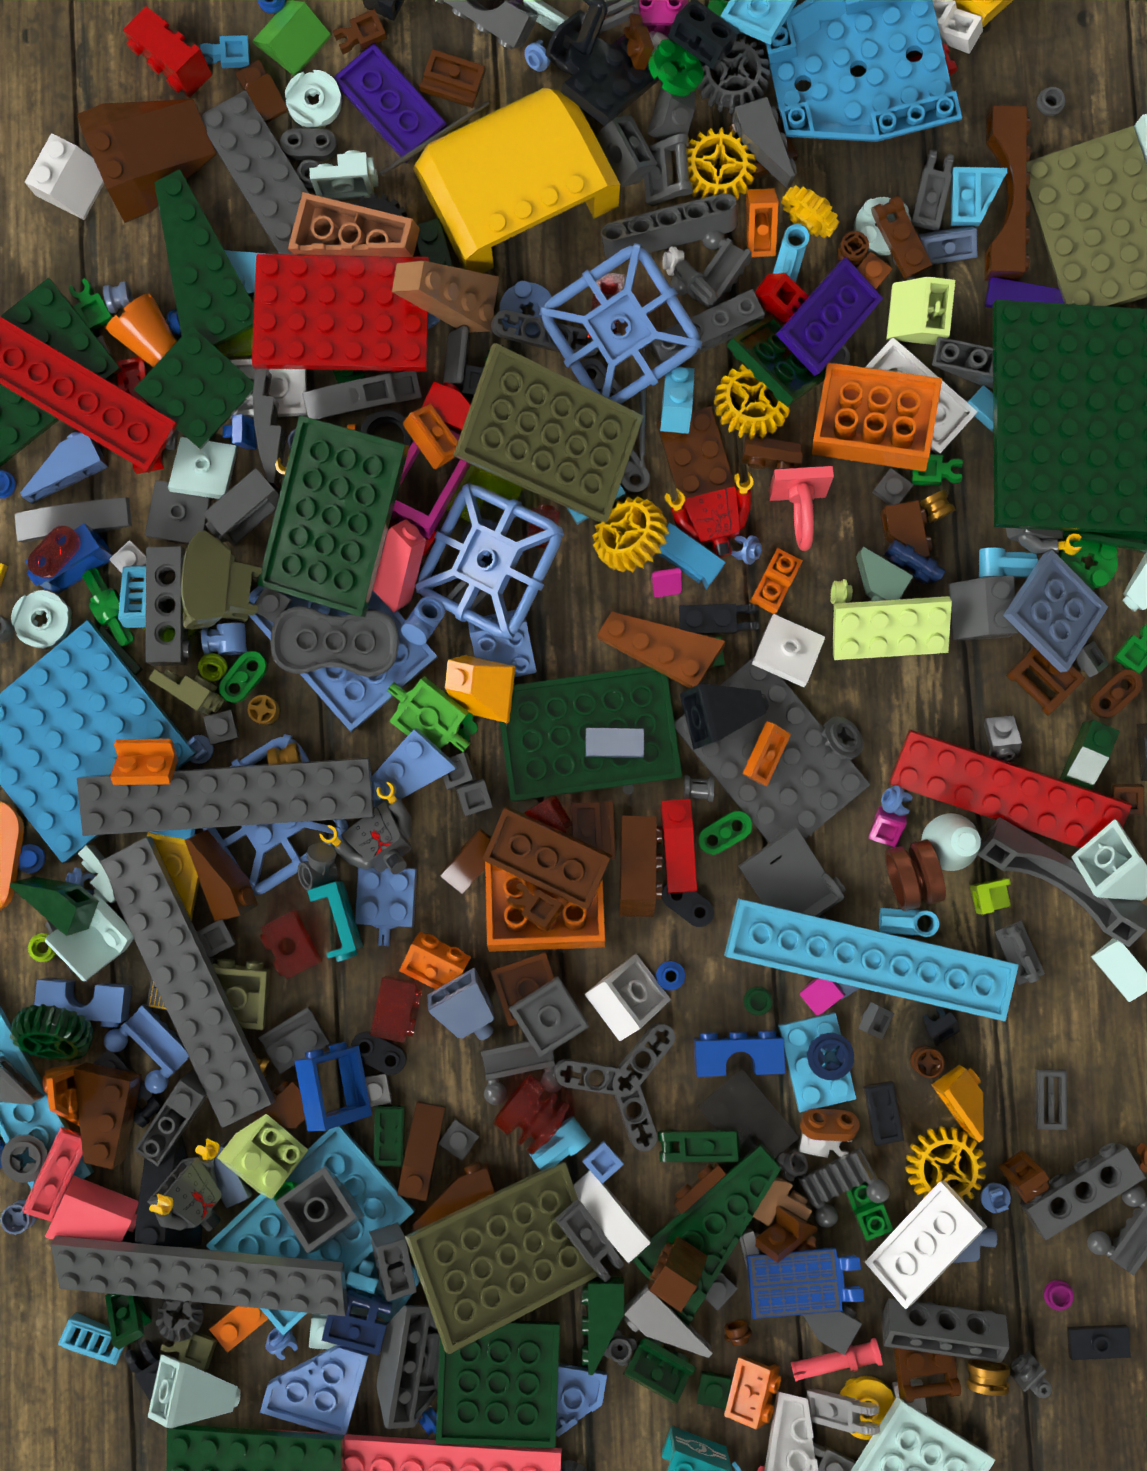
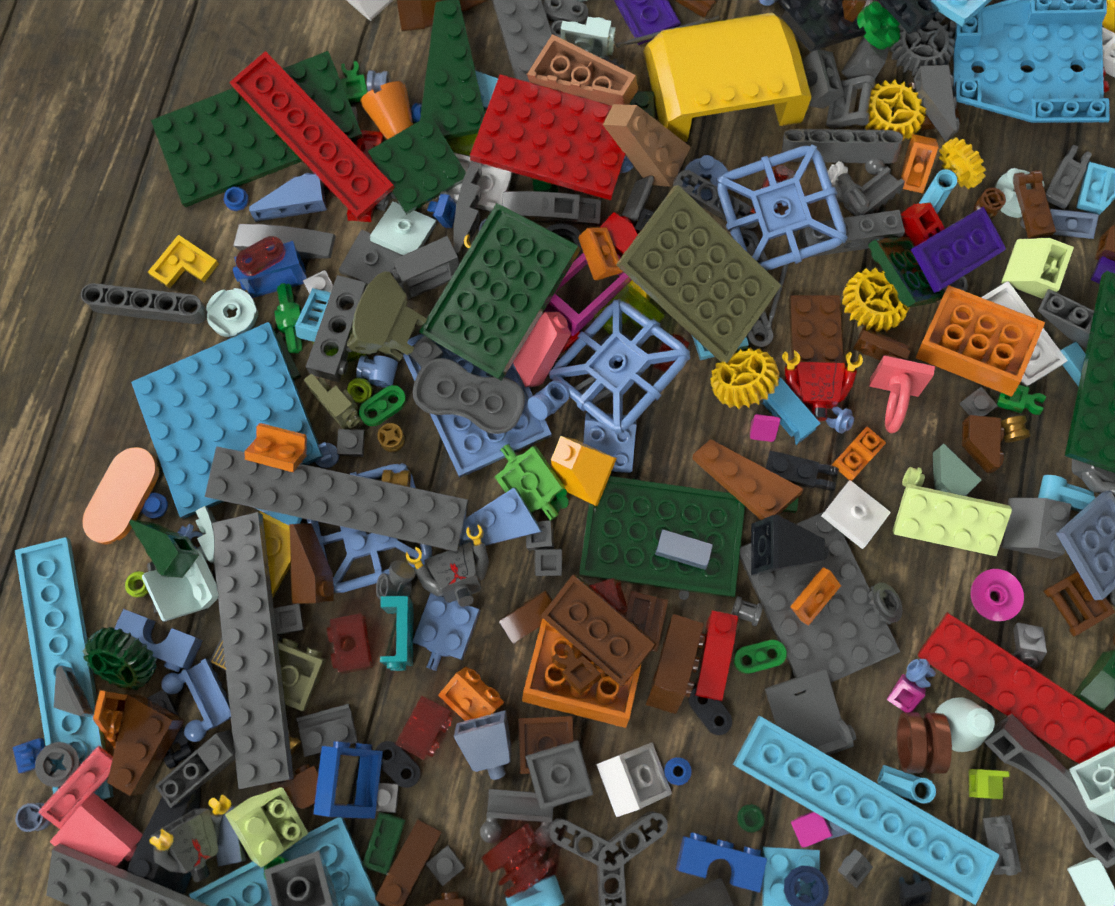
camera: 15 degrees right, 10 degrees down
medium azure brick [660,367,695,434] -> none
dark orange plate [857,252,893,290] -> none
dark blue plate [884,540,946,584] -> none
none -> dark pink dish [970,569,1024,621]

